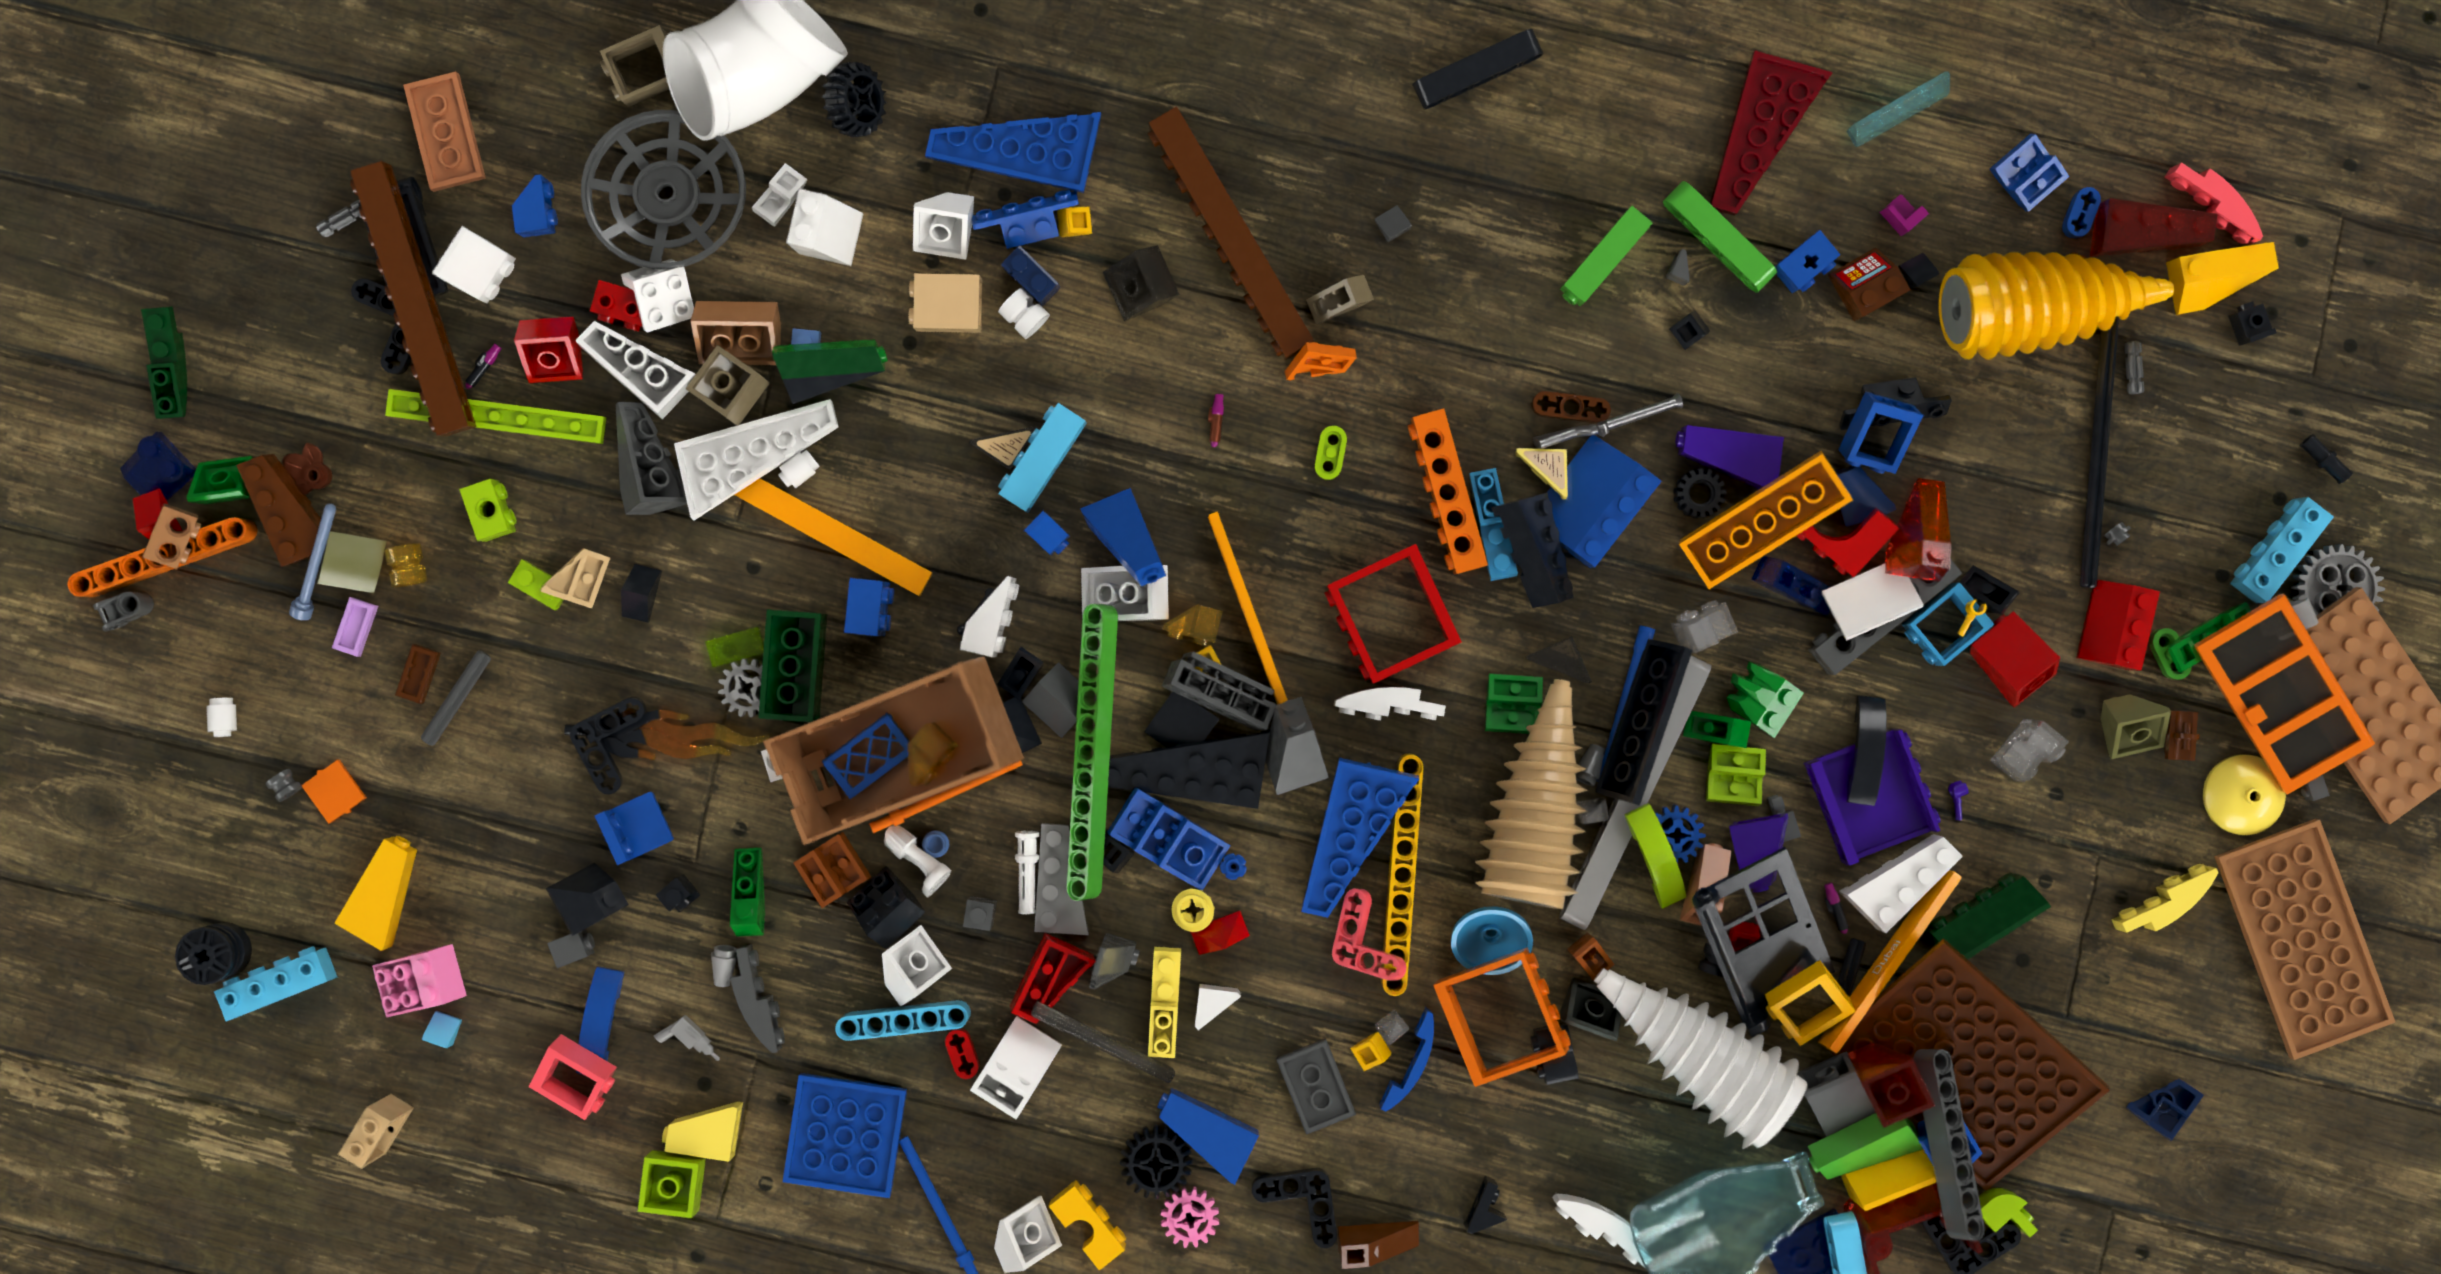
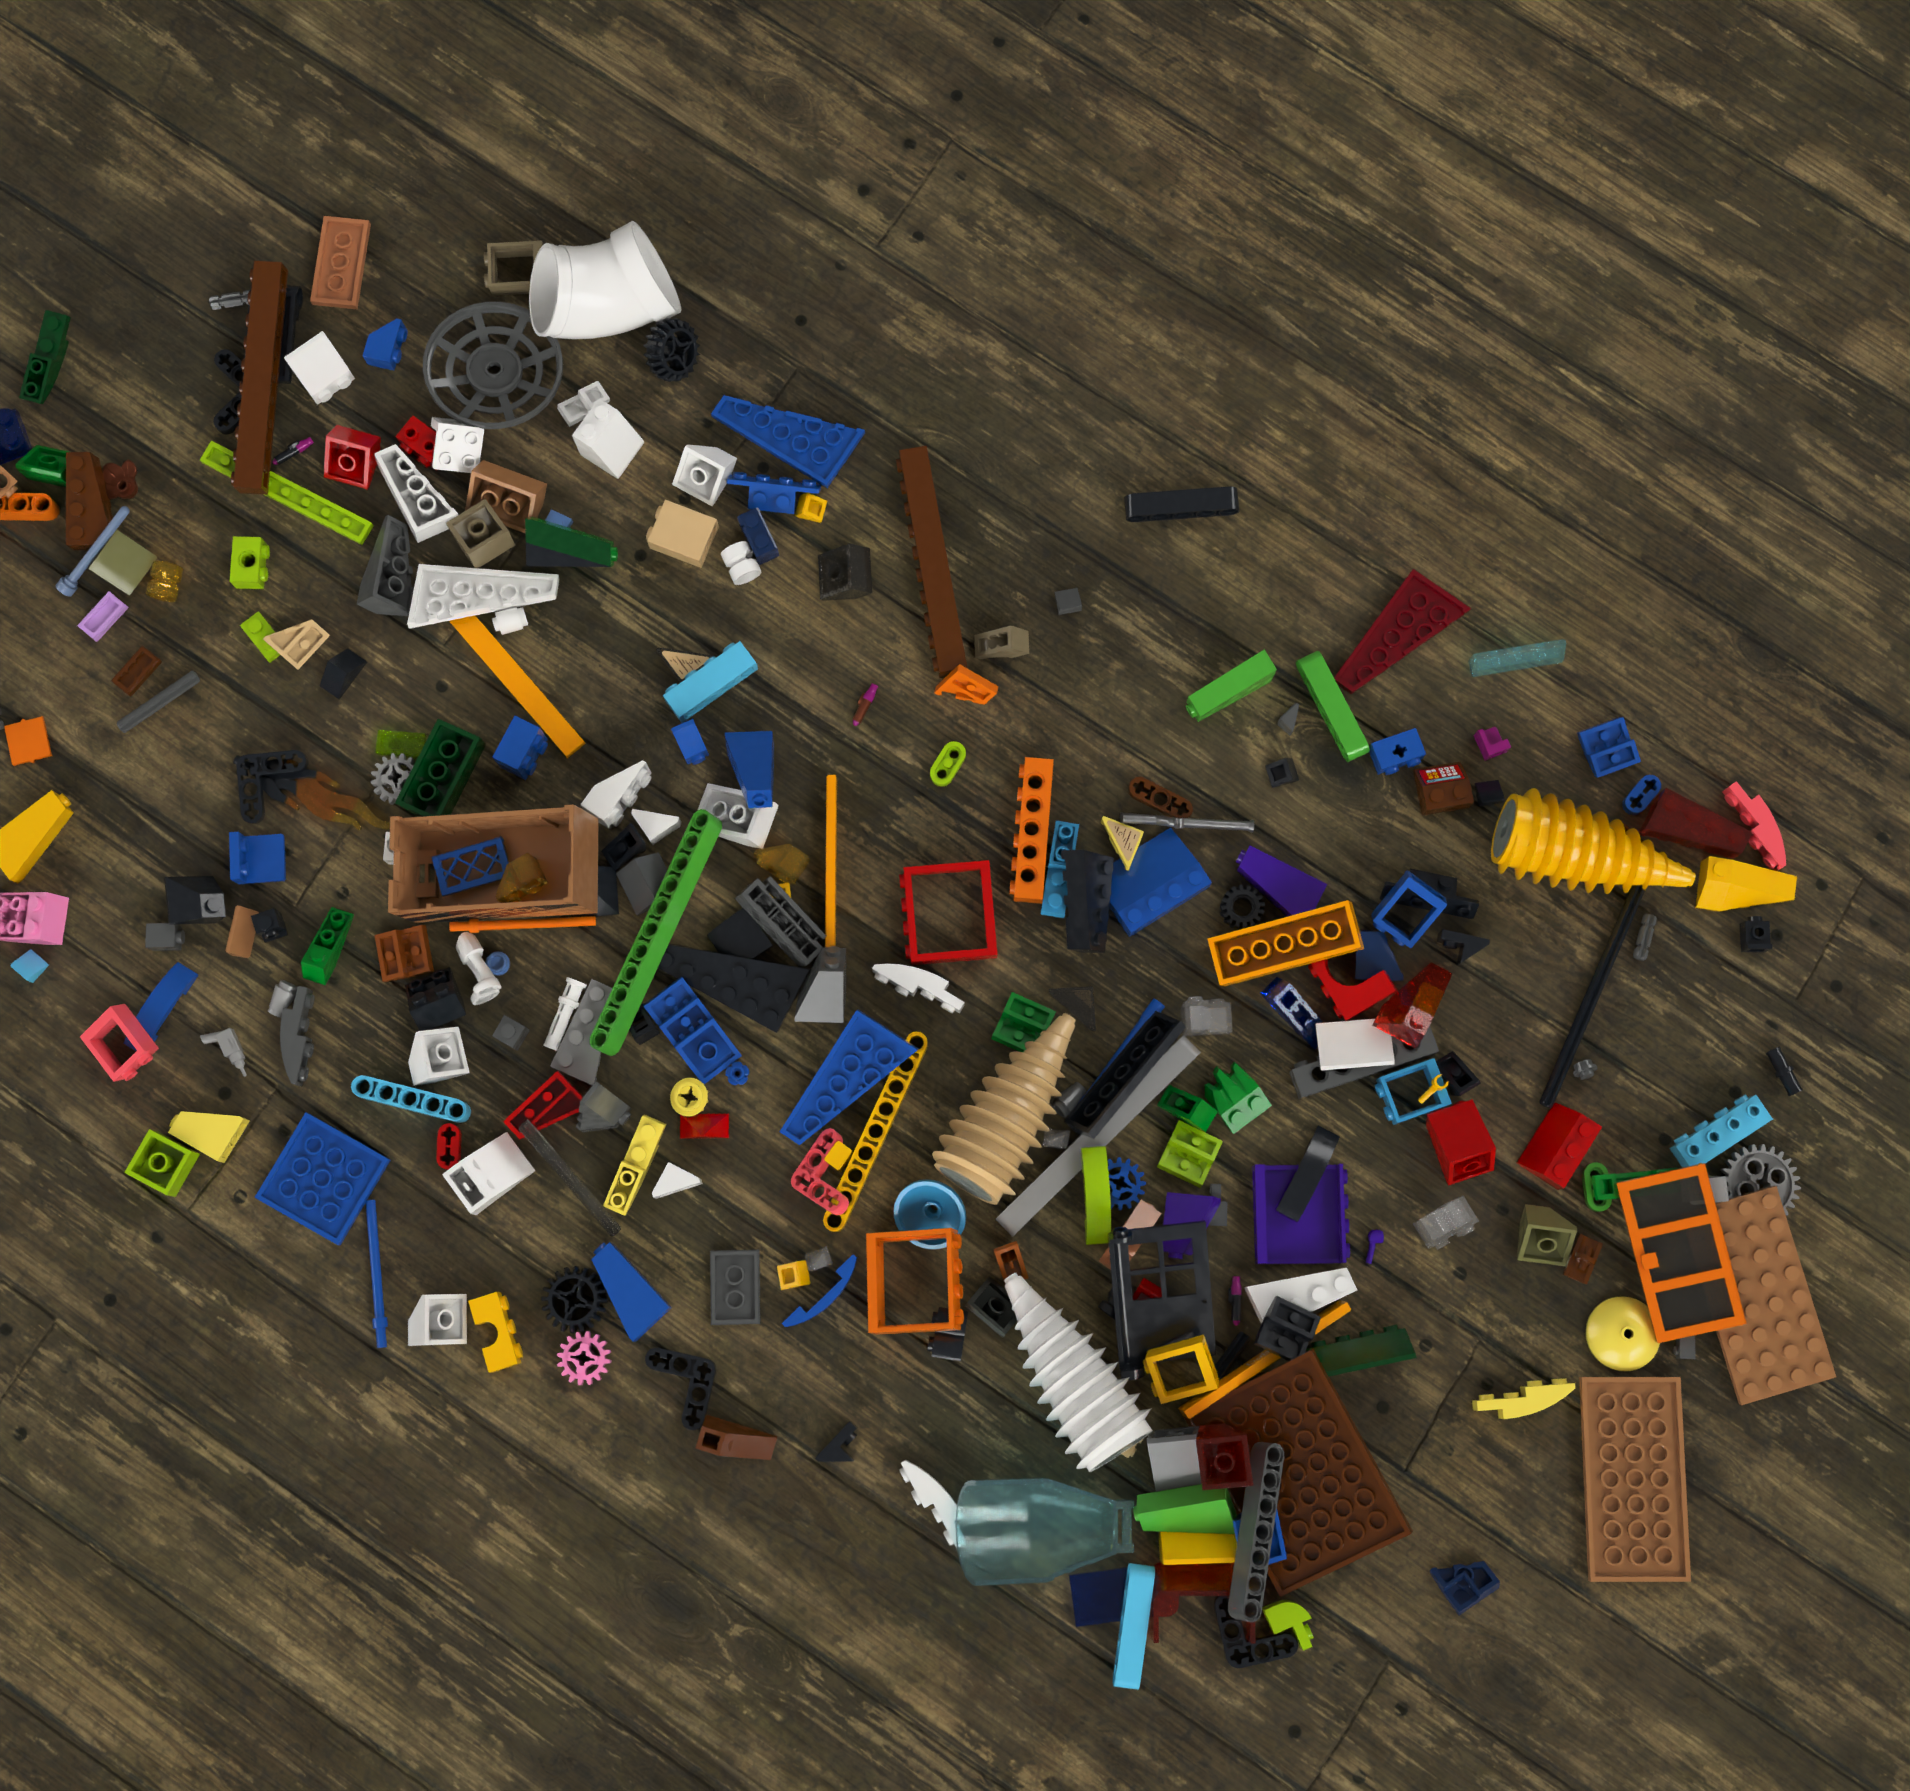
camera: 25 degrees right, 10 degrees down
none -> medium nougat slope [225,905,259,958]
none -> white slope [631,809,681,845]
none -> yellow slope [824,1141,853,1172]
none -> black slope [1254,1296,1321,1361]
none -> black slope [1437,929,1490,965]

